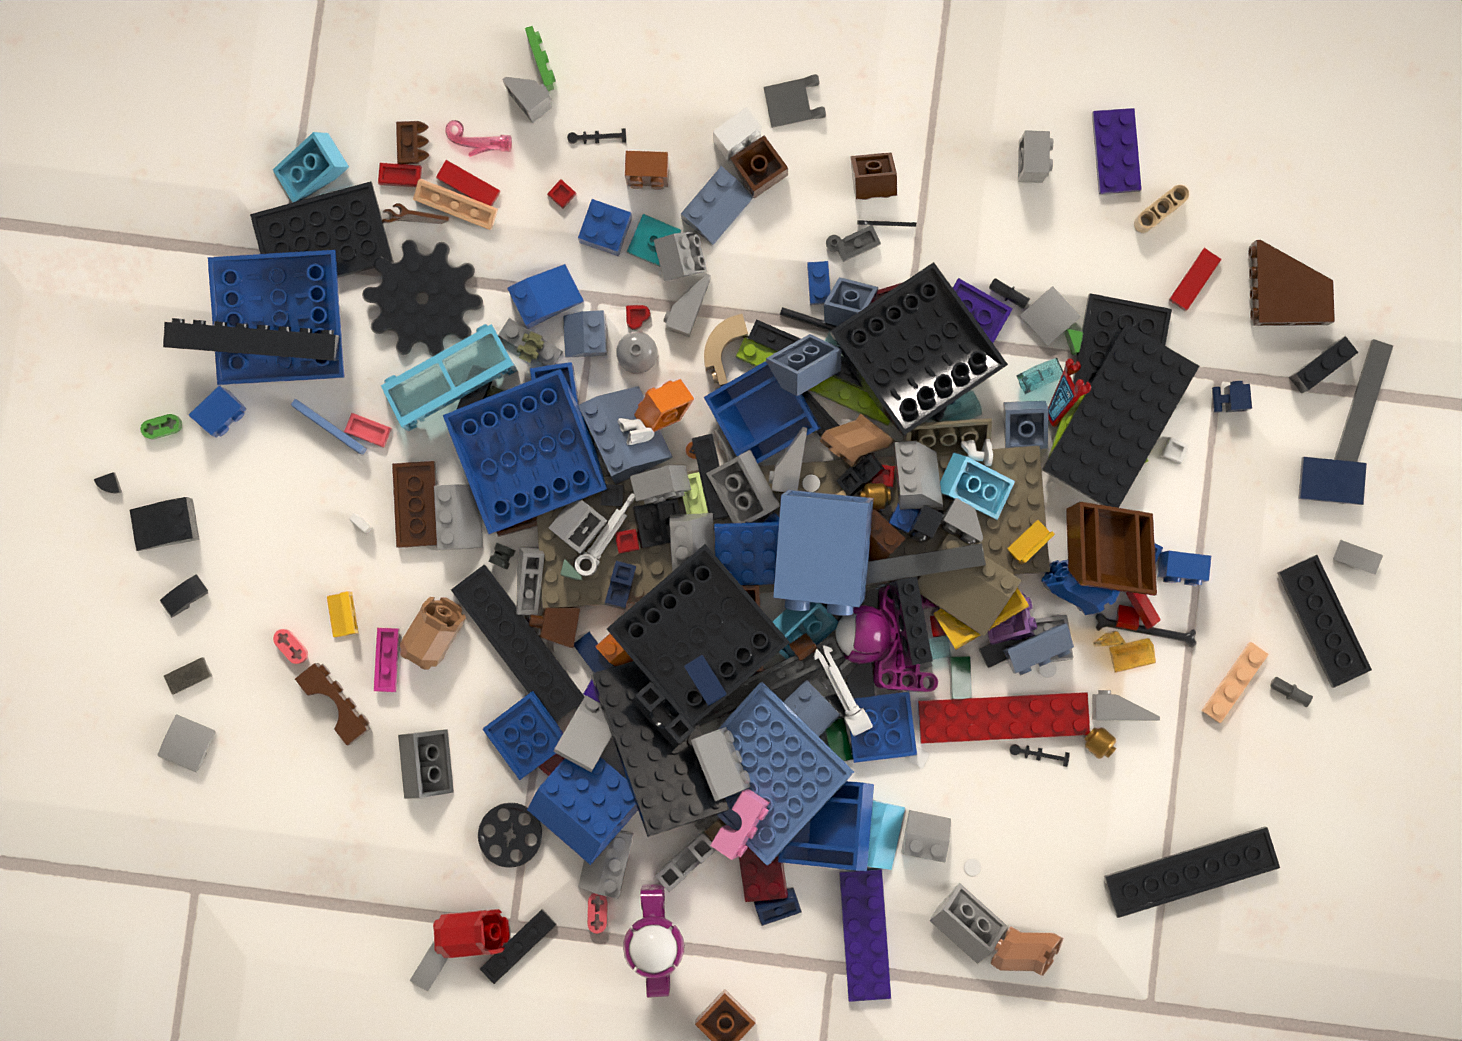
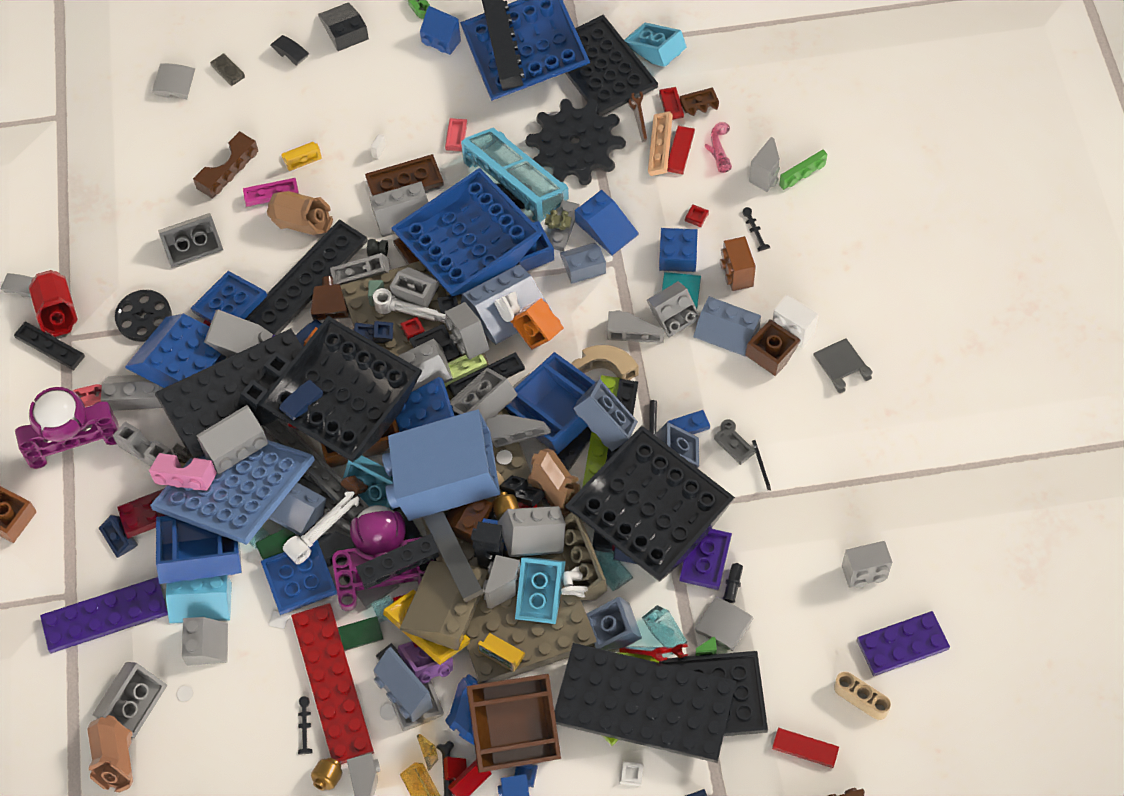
camera: 80 degrees right, 25 degrees down
coral beam [273,629,308,664] -> none
medium blue tile [291,399,367,455] -> none
light grey cylinder [616,332,658,374] -> none
red tile [626,305,651,330] -> none
reddish brown slope [850,152,897,200] -> none

